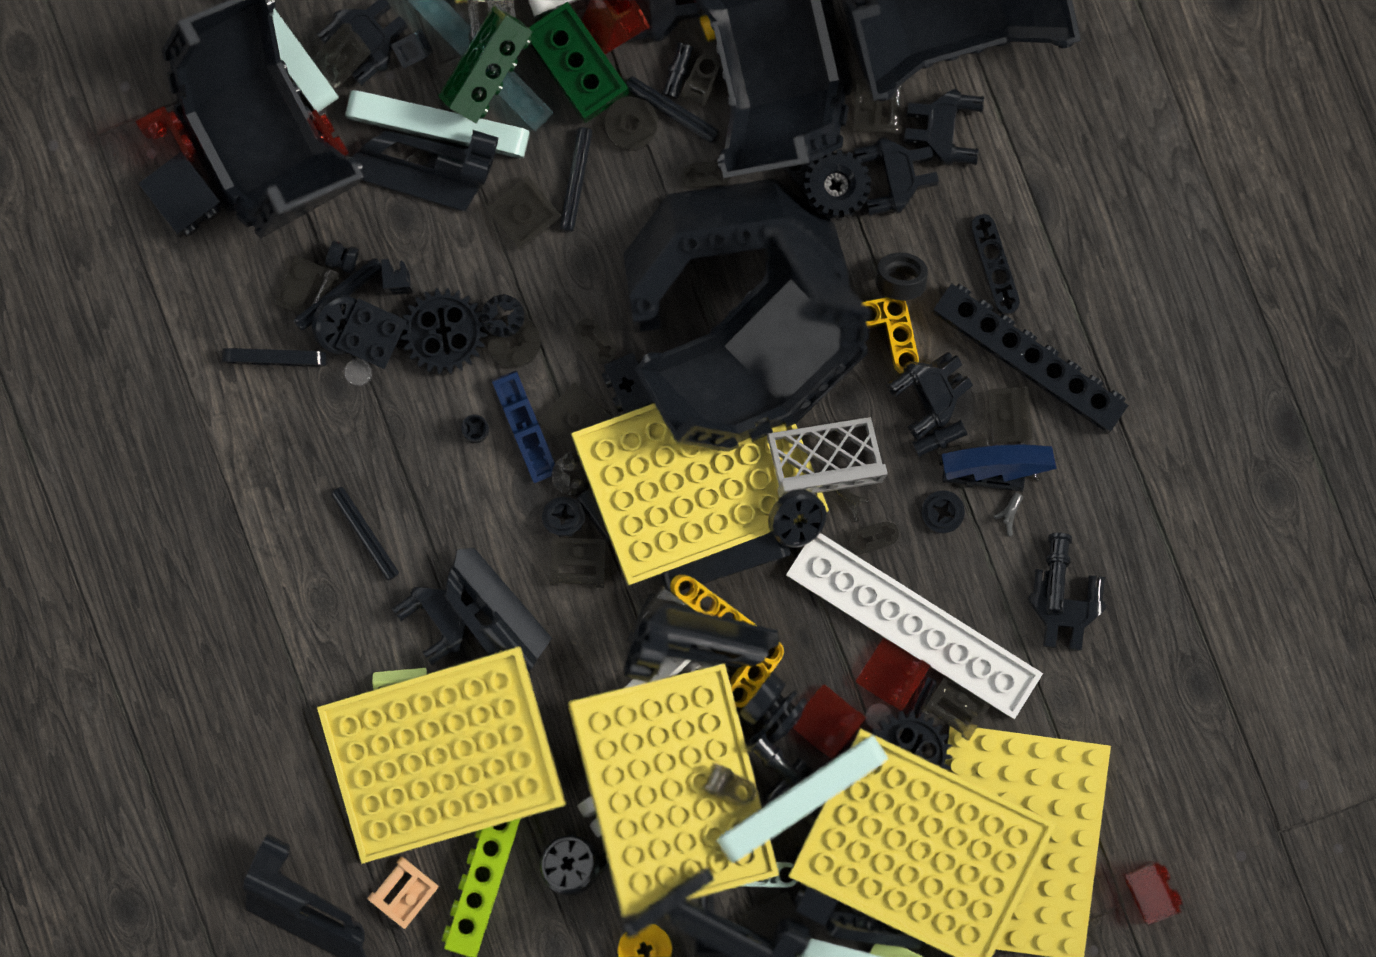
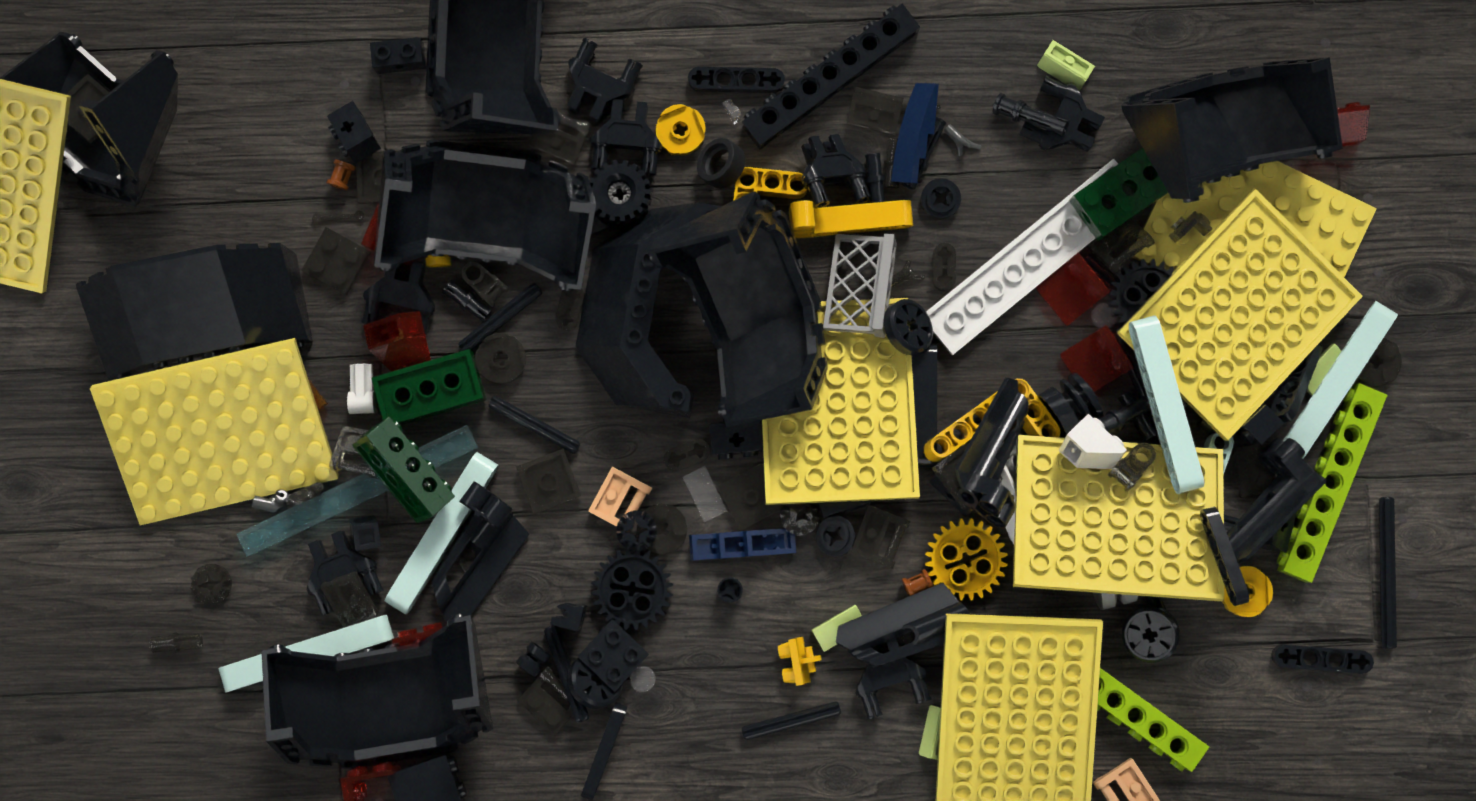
camera: 70 degrees left, 0 degrees up
none -> light nougat plate [588,467,653,533]
none -> yellow plate [656,104,706,156]
none -> clear tile [683,466,727,523]
none -> clear tile [721,99,742,124]
none -> yellow hips [778,637,822,686]
none -> yellow beam [789,200,913,238]
none -> yellowish green slope [812,605,862,652]
none -> dark orange bush [902,569,933,596]
none -> yellow gear [925,518,1008,601]
none -> yellowish green slope [1037,40,1095,91]
none -> white slope [1058,414,1127,469]
none -> dark green brick [1069,148,1168,241]
none -> black windscreen [1121,57,1343,203]
none -> clear smoke bracket [1169,211,1212,243]

